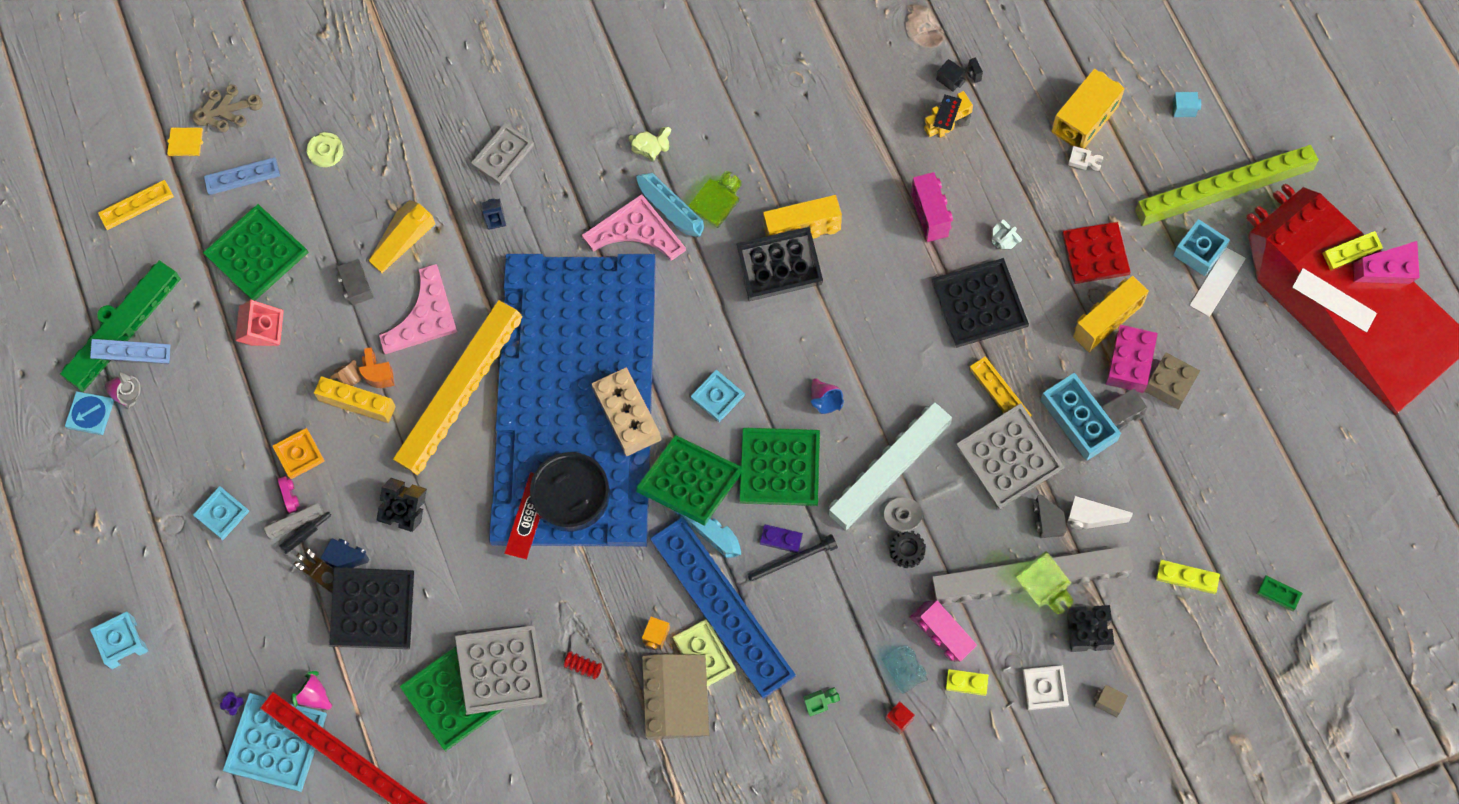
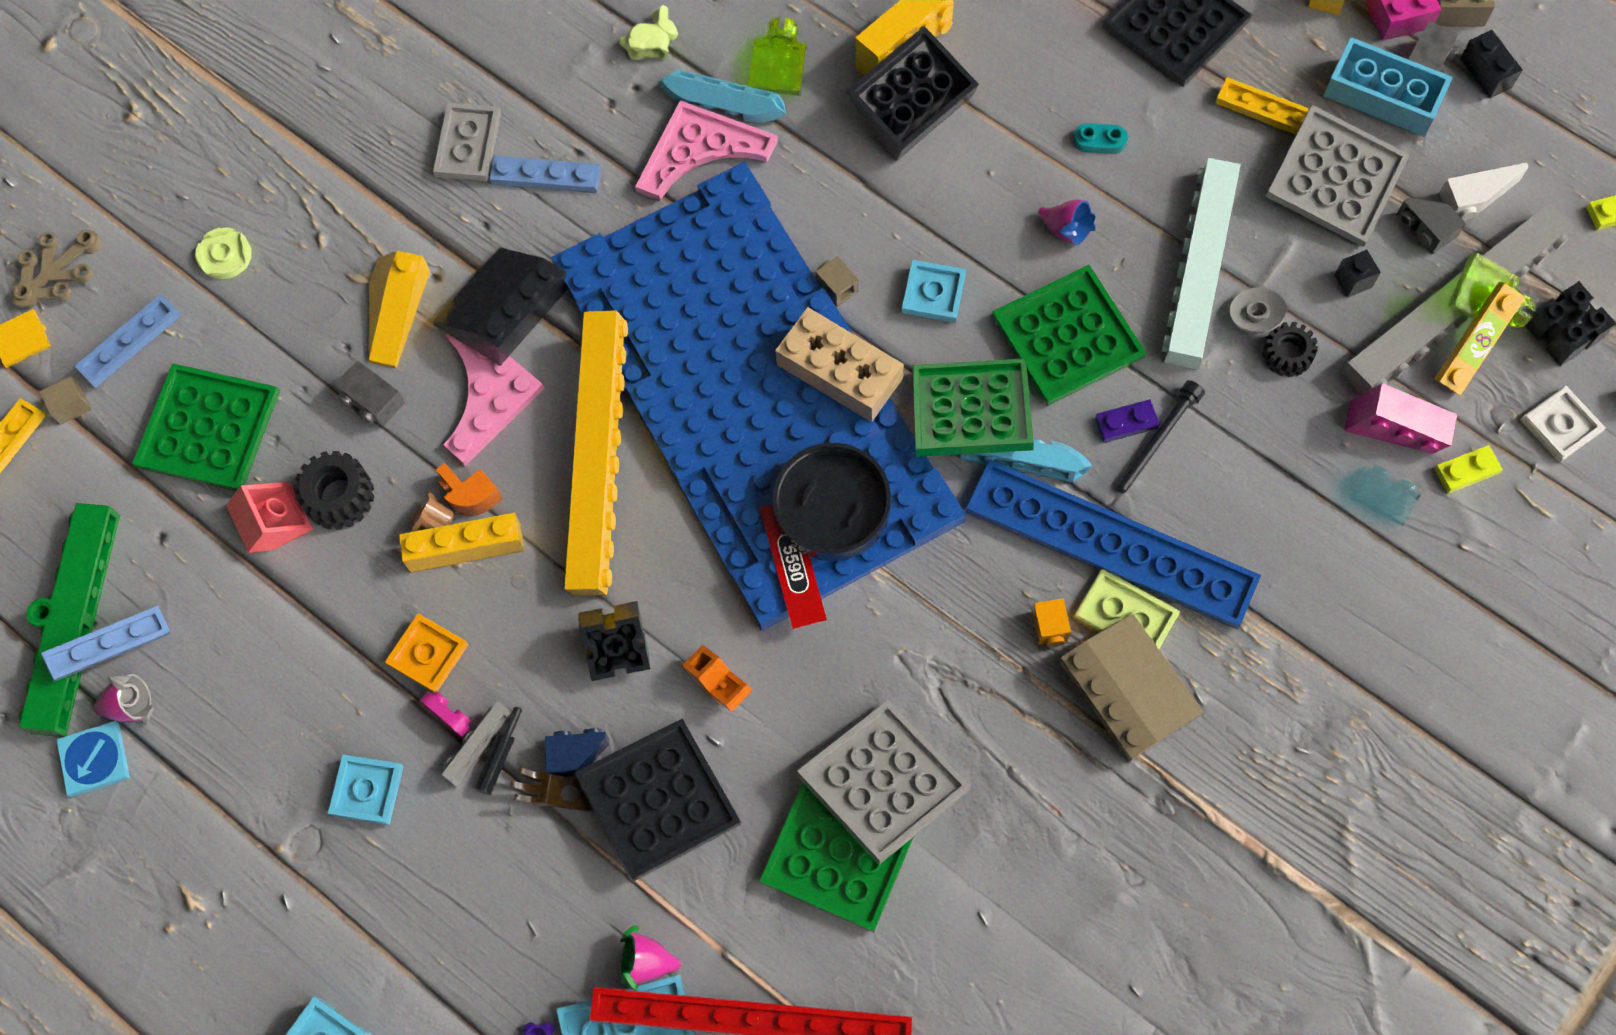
camera: 30 degrees left, 0 degrees up
dark blue slope [482,199,506,230] -> none
red piece [563,651,602,680] -> none
green plate [803,687,840,717] -> none
red brick [885,701,915,734] -> none
none -> dark tan brick [40,376,92,425]
none -> black tyre [294,451,374,530]
none -> black slope [433,247,567,366]
none -> medium blue plate [490,156,601,193]
none -> orange brick [682,644,752,712]
none -> dark tan brick [816,256,858,307]
none -> teal plate [1073,123,1128,154]
none -> black brick [1334,250,1381,298]
none -> yellow plate [1434,282,1525,395]
none -> black brick [1460,30,1523,98]

